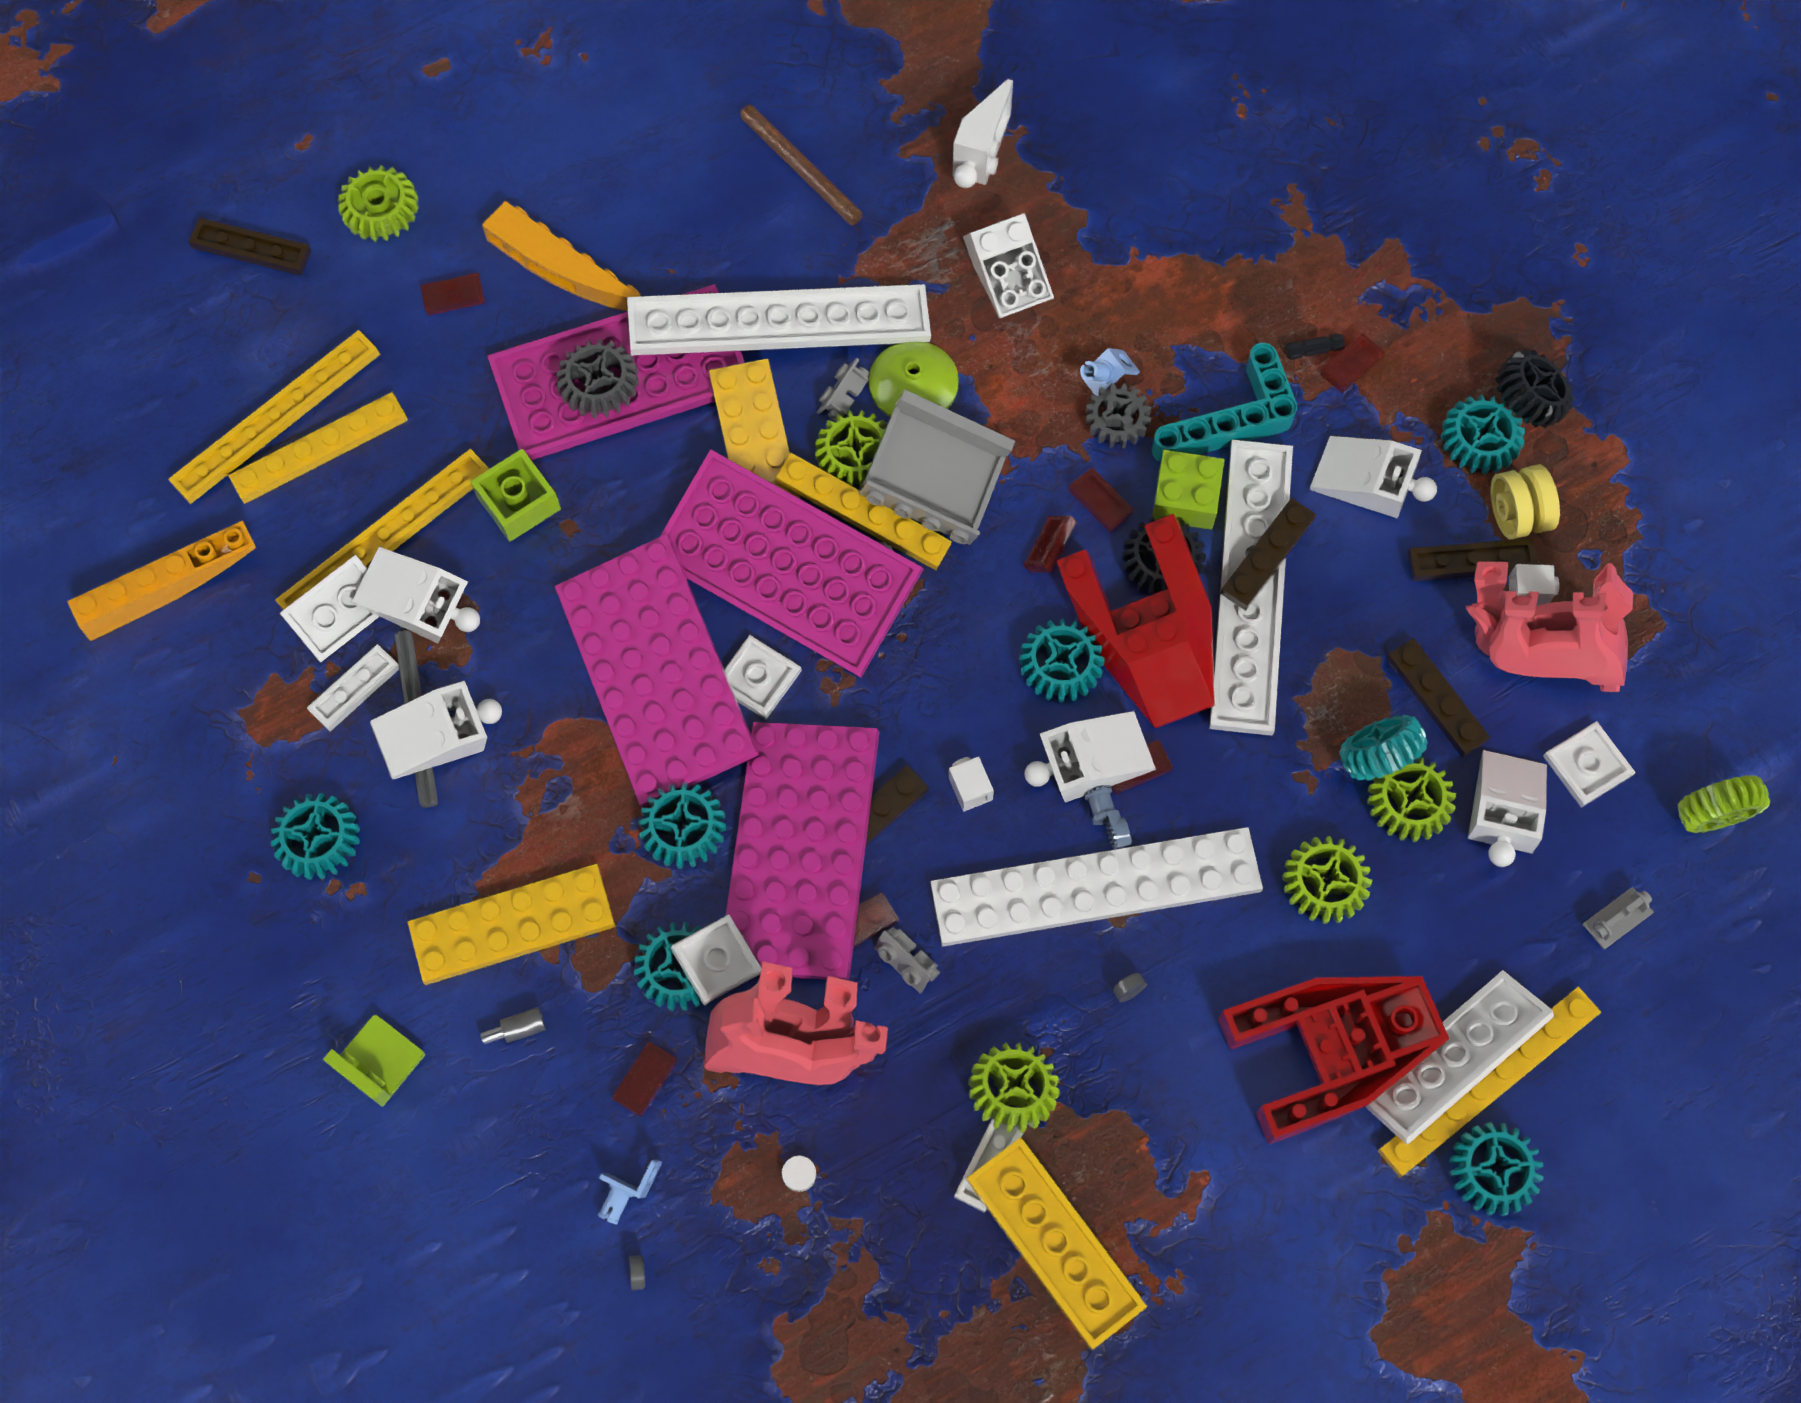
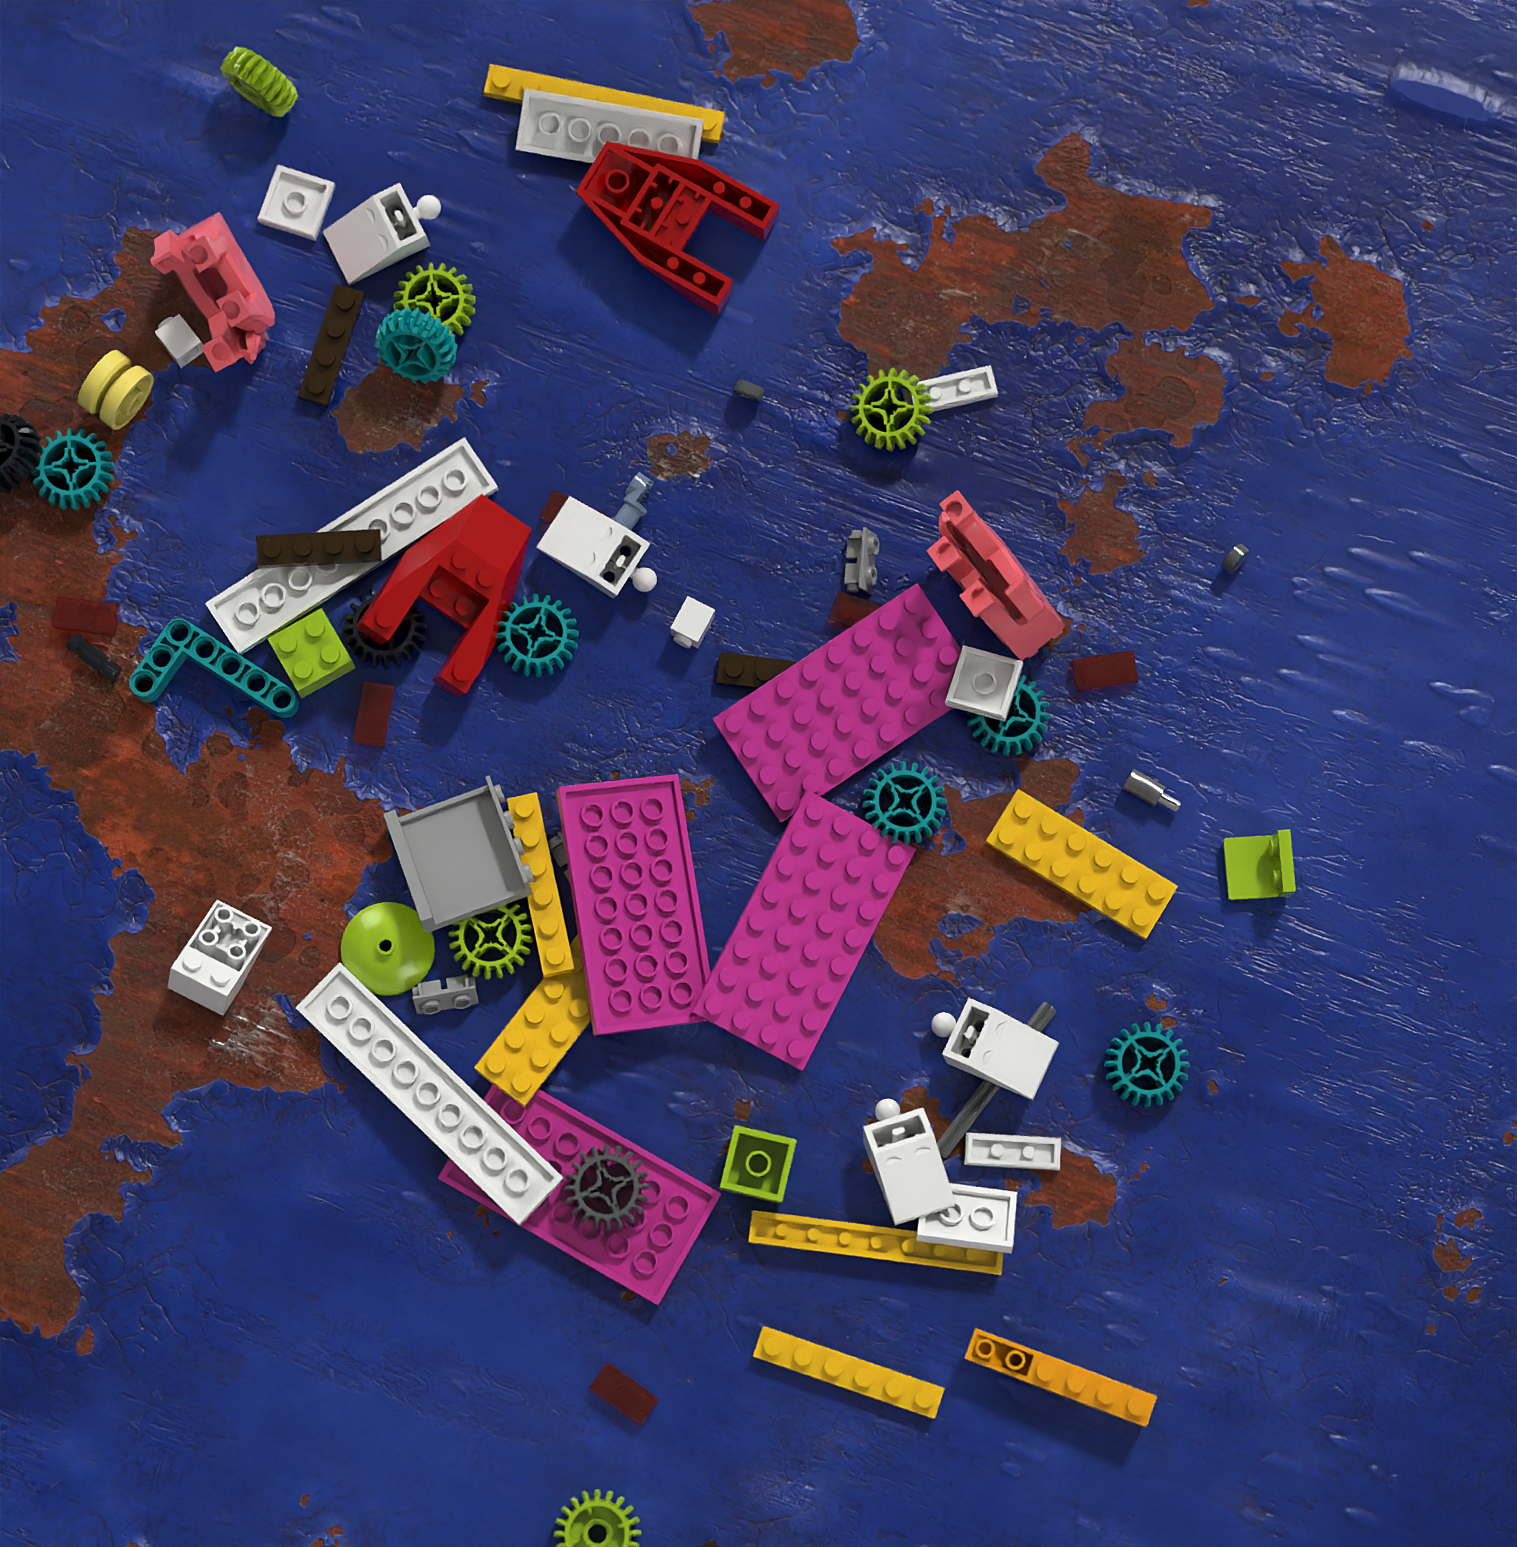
camera: 135 degrees left, 10 degrees up
yellow plate [168,330,380,504] -> none
light orange slope [482,201,641,312] -> none
light blue bracket [598,1159,662,1225] -> none
white tile [724,635,802,720] -> none
clear orange axle [740,104,862,226] -> none
white tile [782,1156,816,1192] -> none
white plate [930,827,1263,947] -> none
white slope [953,79,1013,188] -> none
yellow plate [966,1137,1147,1350] -> none
clear red plate [1024,515,1077,573] -> none
light blue bracket [1080,348,1140,396] -> none
dark grey gear [1085,383,1151,448] -> none
lime gear [1282,836,1372,924] -> none
white slope [1310,436,1437,518] -> none
dark brown plate [1408,538,1538,581] -> none
teal gear [1449,1122,1544,1216] -> none
light grey hinge [1582,887,1654,950] -> none

